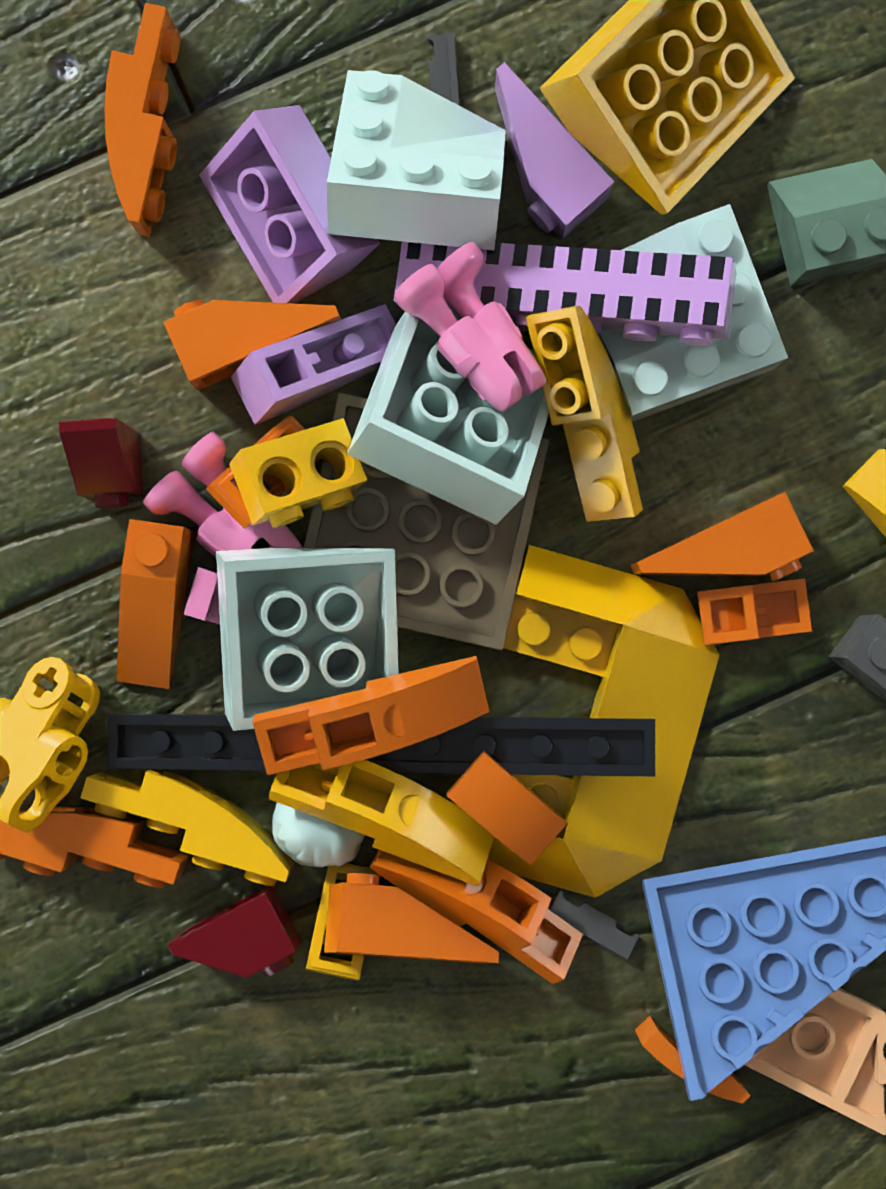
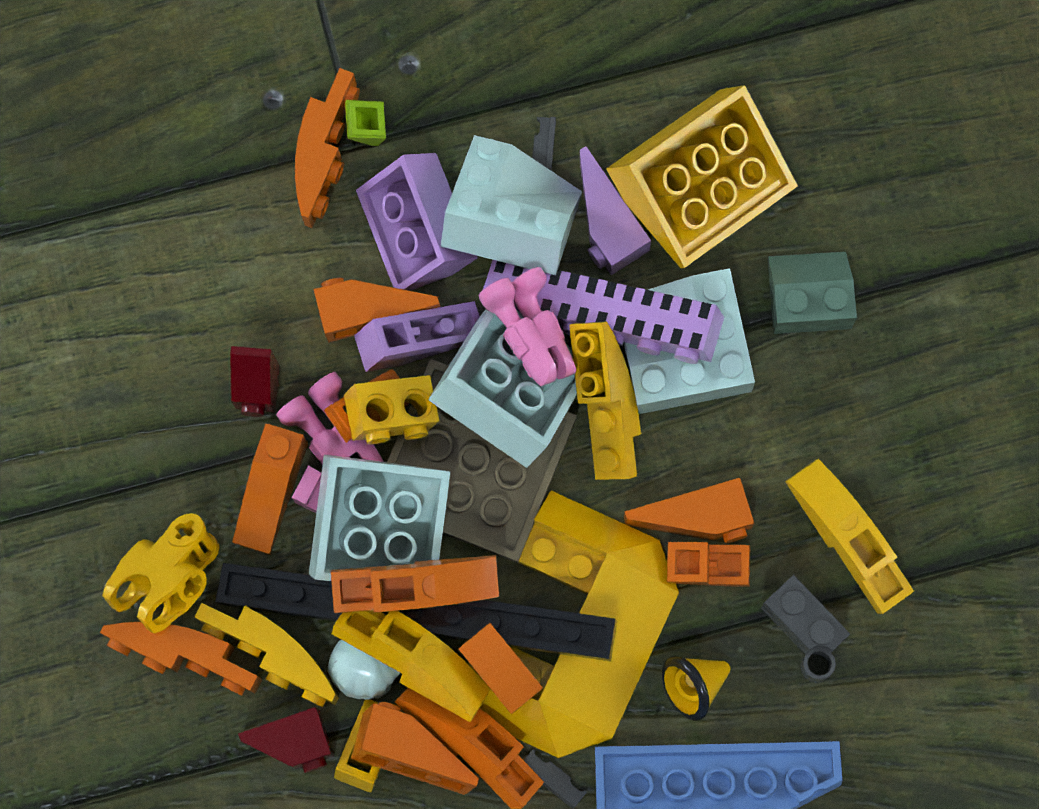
camera: 15 degrees right, 10 degrees down
none -> lime slope [345,100,386,146]
none -> yellow hat [662,656,731,721]

